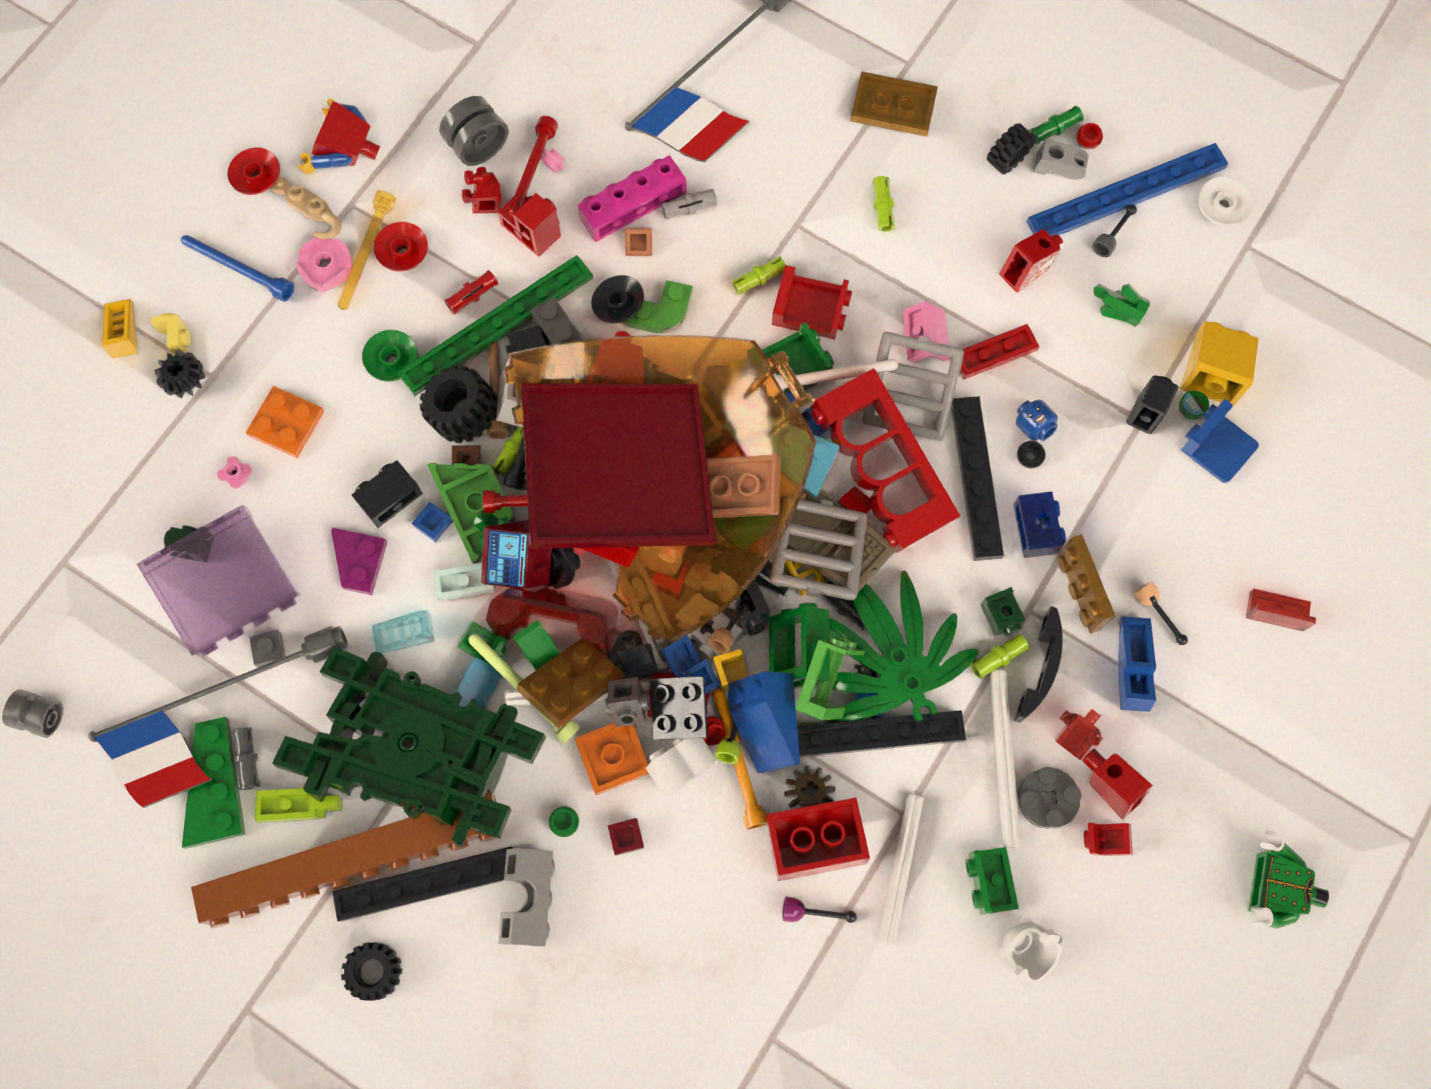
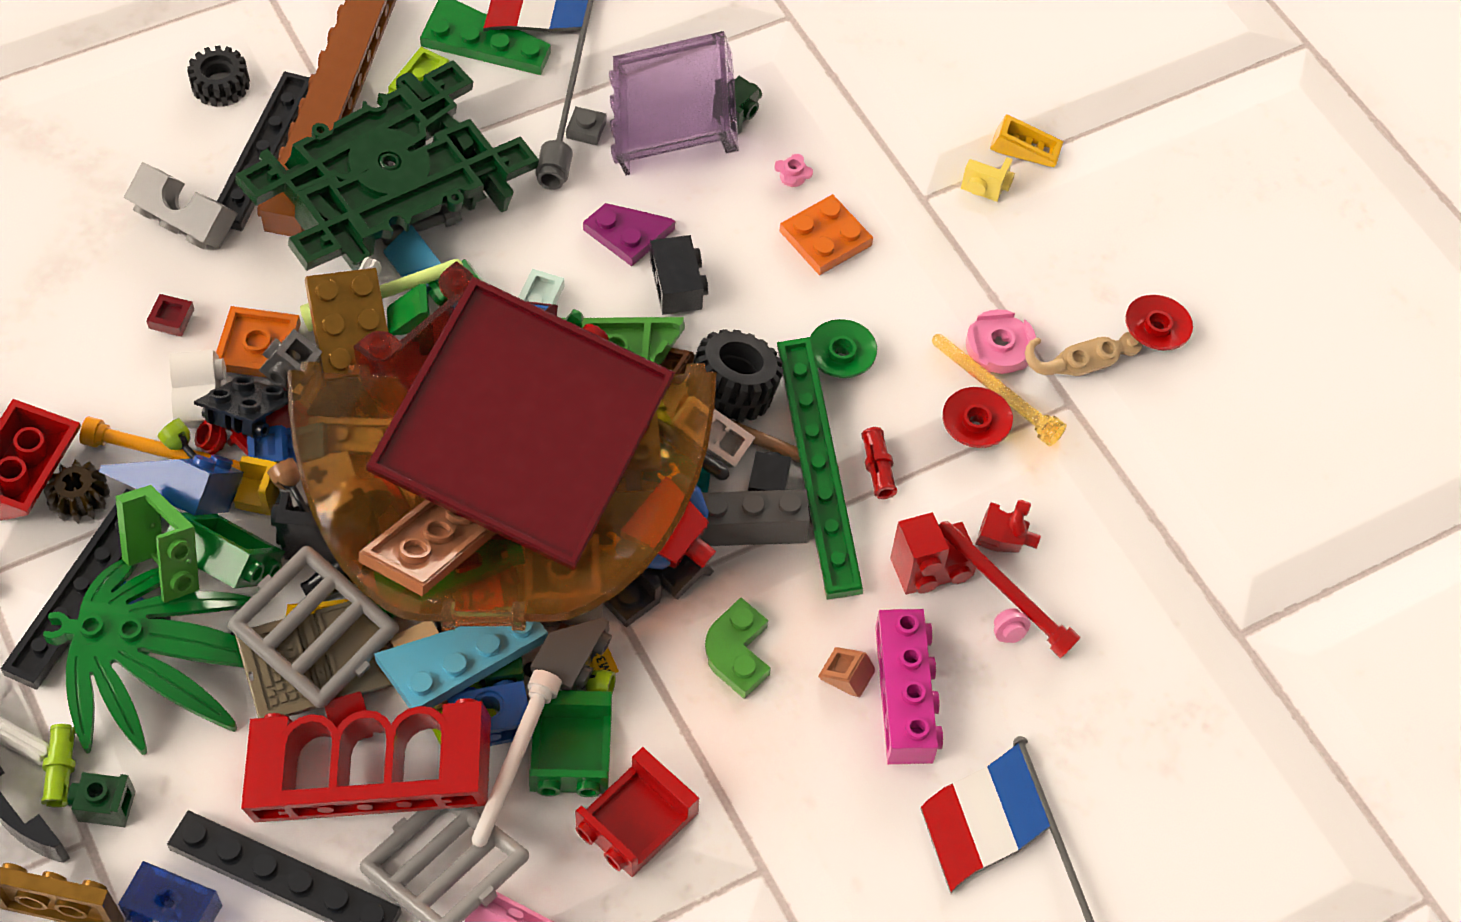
camera: 115 degrees right, 15 degrees down
black gear [154,349,206,399] -> none
blue piece [181,235,294,302] -> none
dark grey pin [232,727,260,791] -> none
red torso [298,99,380,174] -> none
clear light blue slope [372,609,435,653] -> none
blue tile [412,502,453,543] -> none
dark grey wheel [439,96,509,166] -> none
green plate [549,806,579,837] -> none
black dish [591,275,644,324] -> none
light grey pin [662,189,717,219] -> none
lime pin [731,256,786,295] -> none

